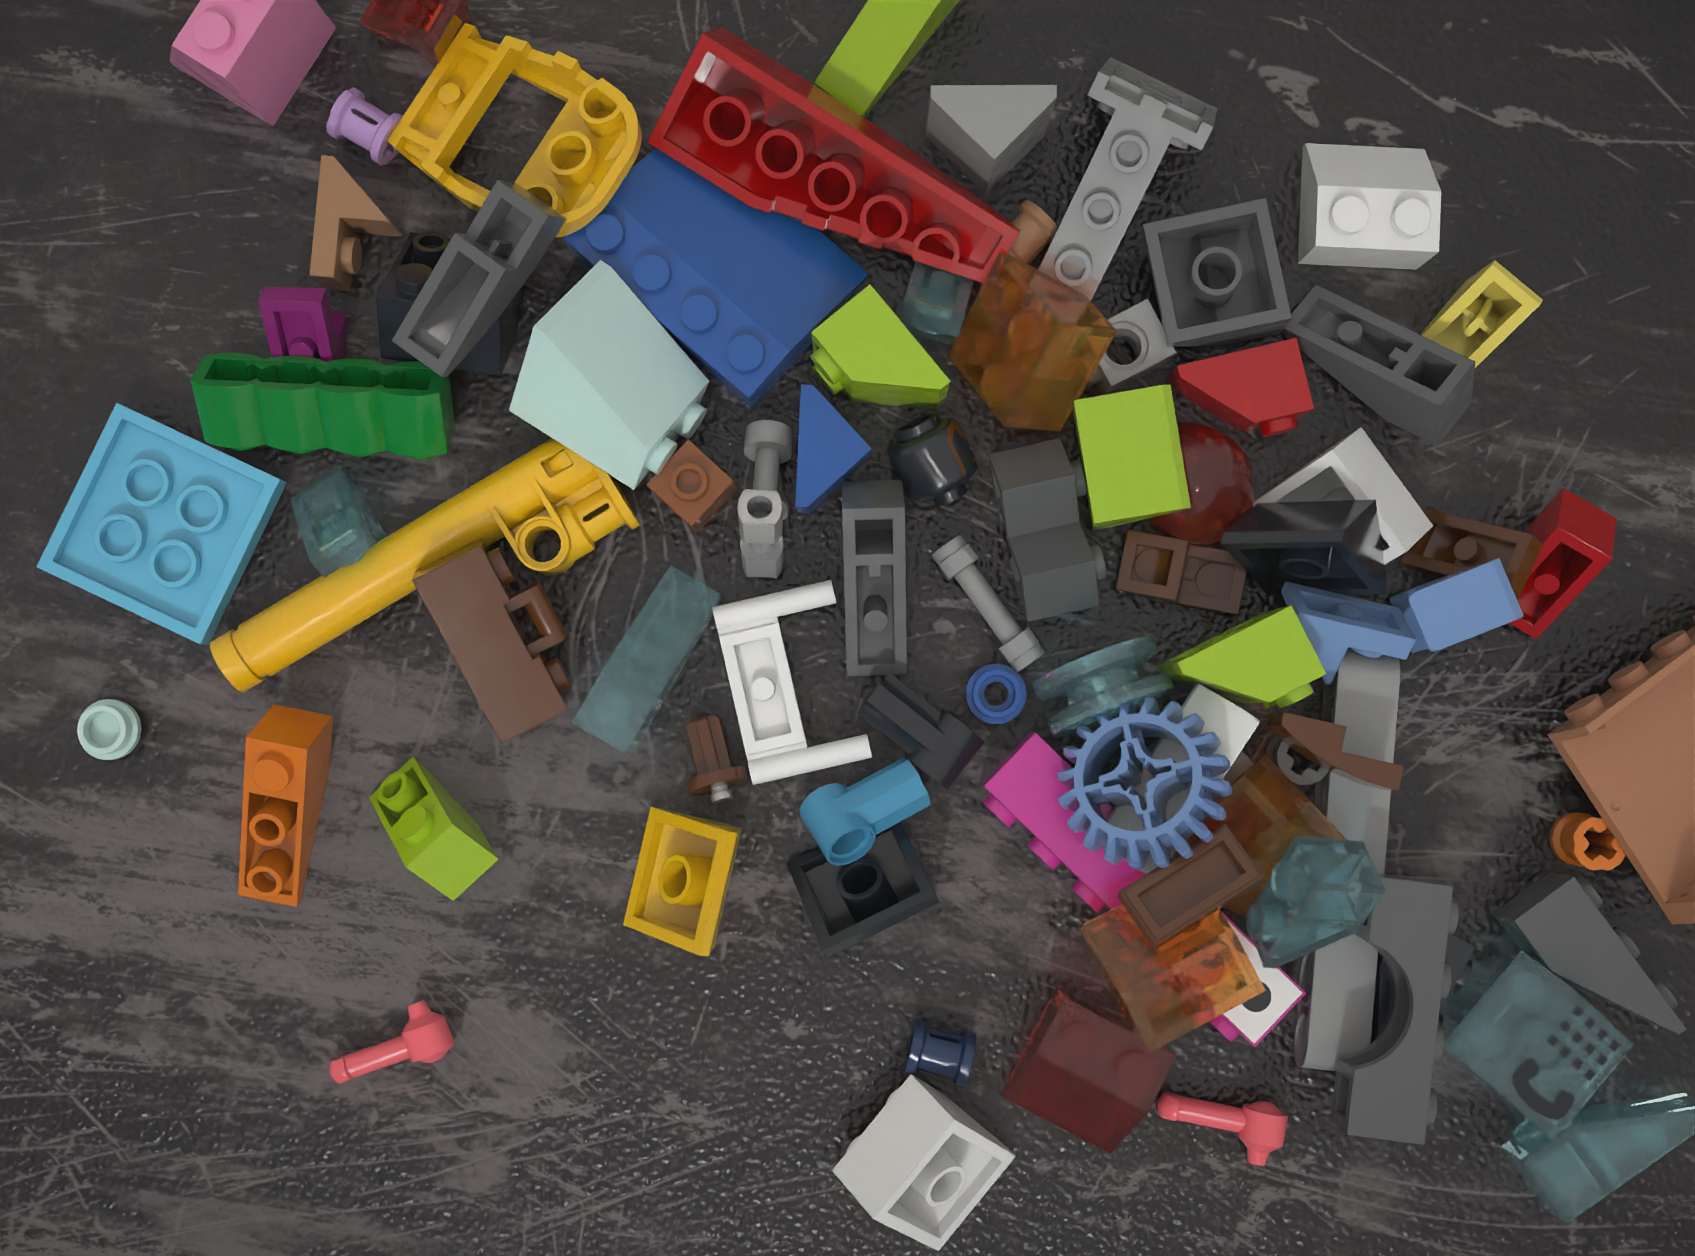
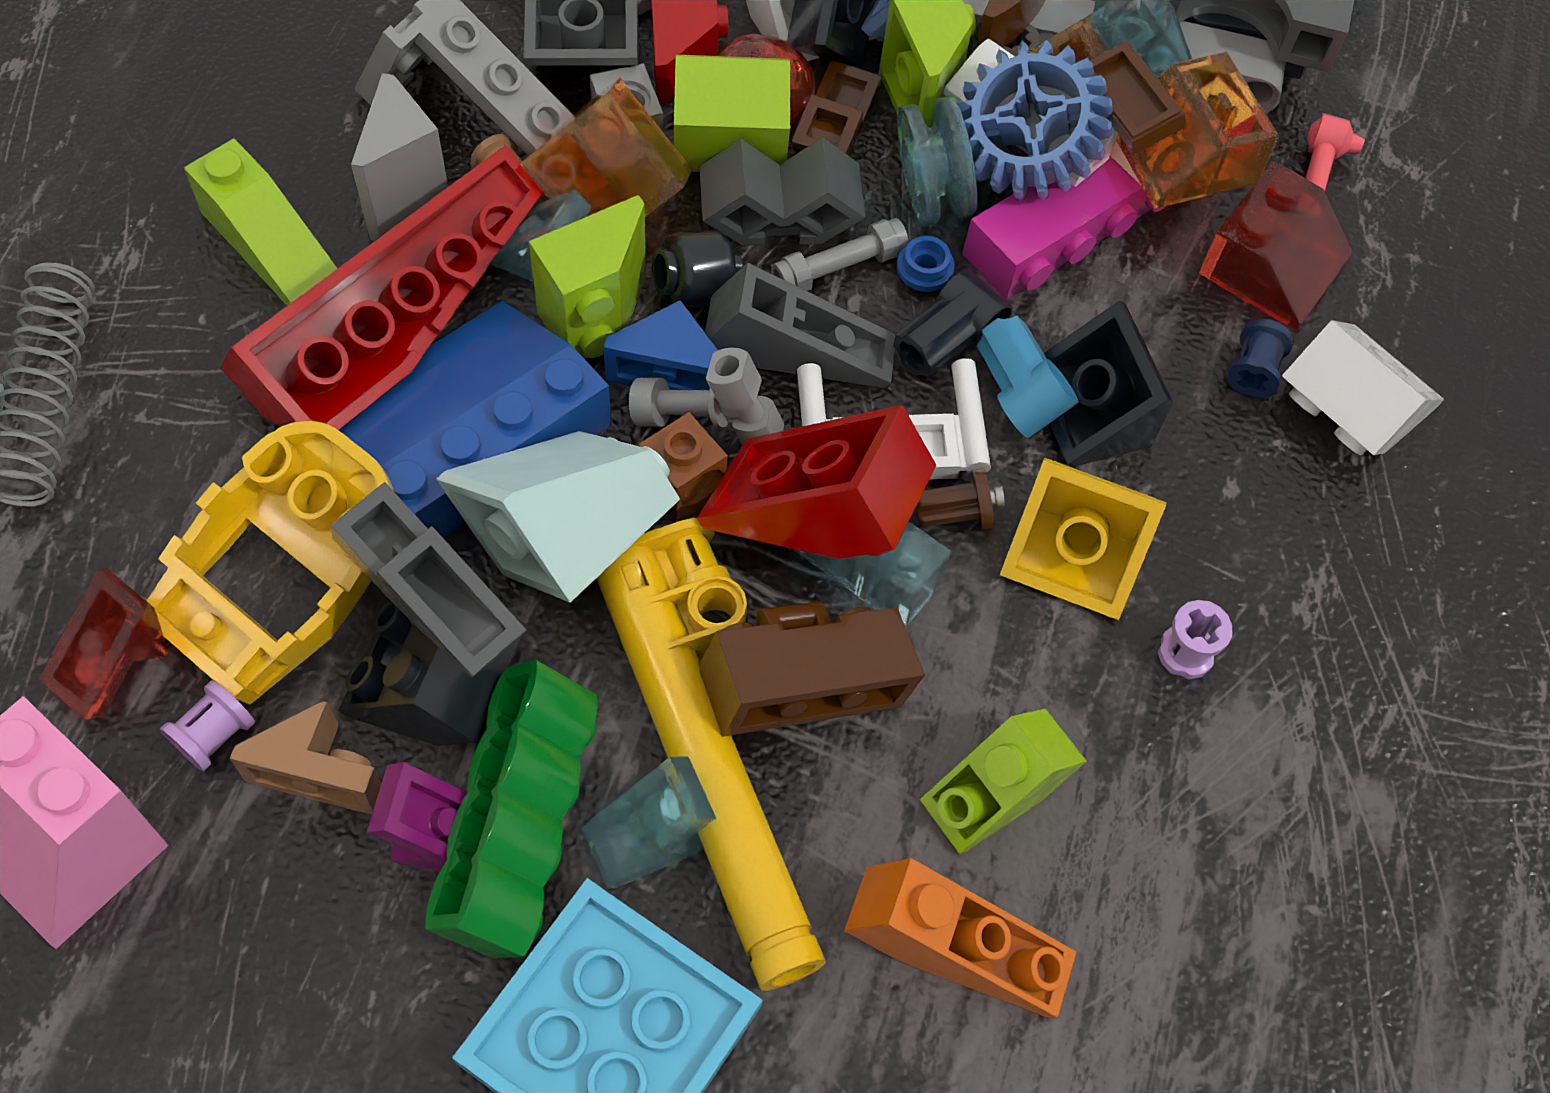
camera: 90 degrees left, 25 degrees down
coral piece [329,1000,455,1084] -> none
none -> red slope [697,405,936,559]
none -> lavender bush [1158,600,1232,679]

